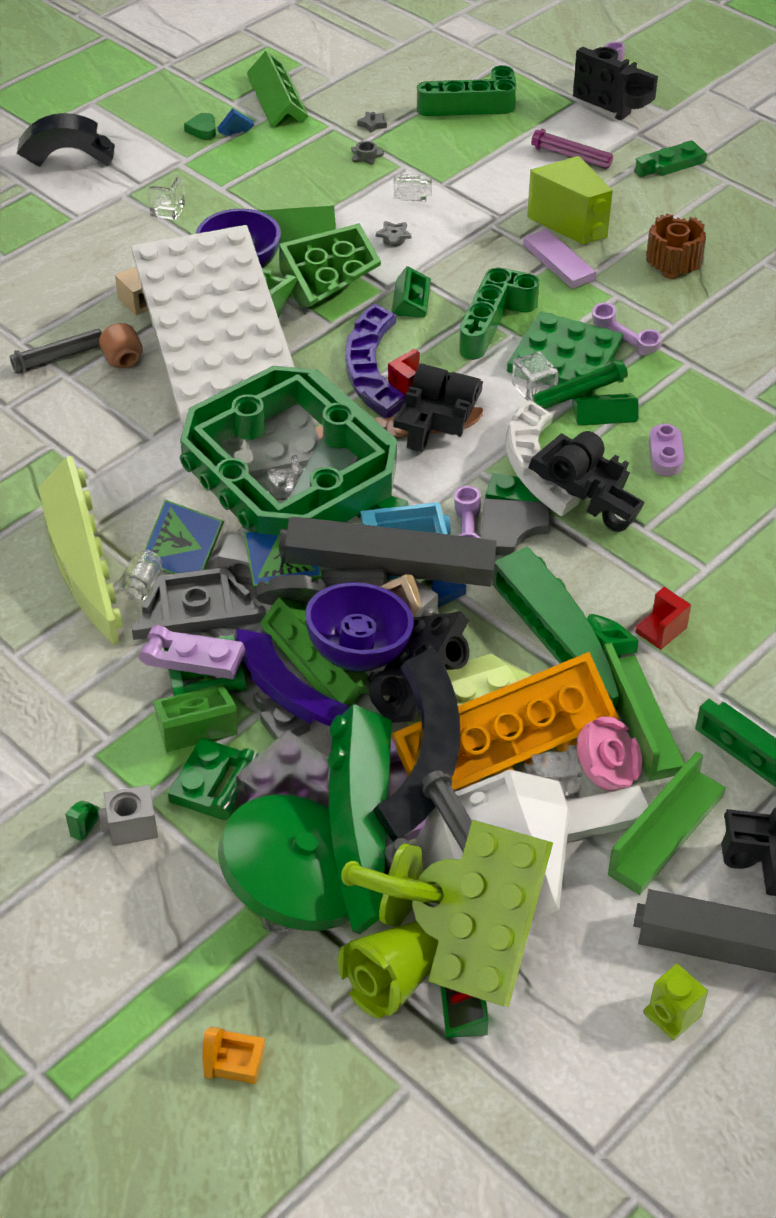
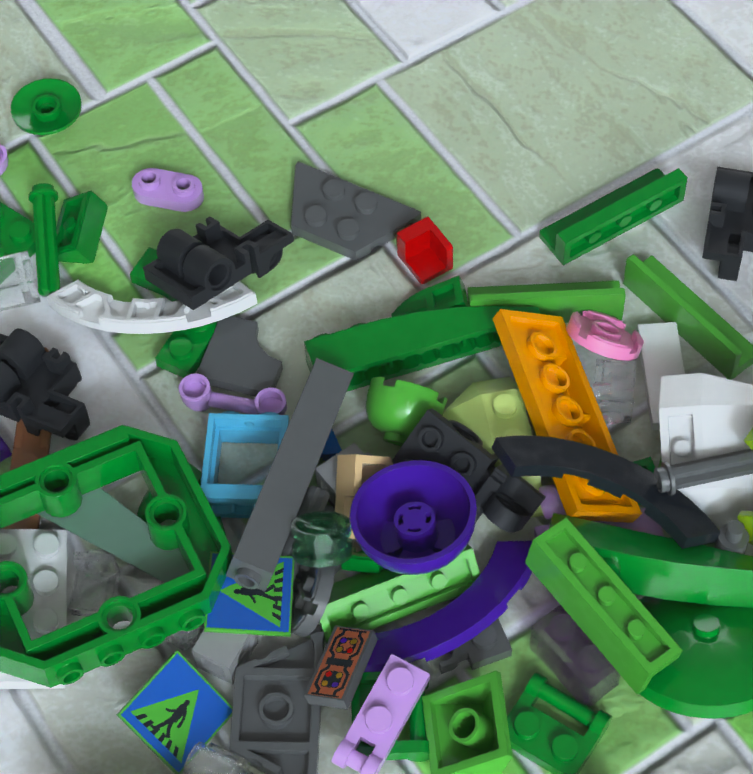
camera: 75 degrees left, 10 degrees up
none -> green dish [11,78,82,135]
none -> dark grey wing [291,161,421,261]
none -> clear green wheel [291,511,352,568]
none -> tile [304,626,378,710]
none -> bright green cylinder [365,377,447,446]
none -> bright green panel [525,517,683,694]

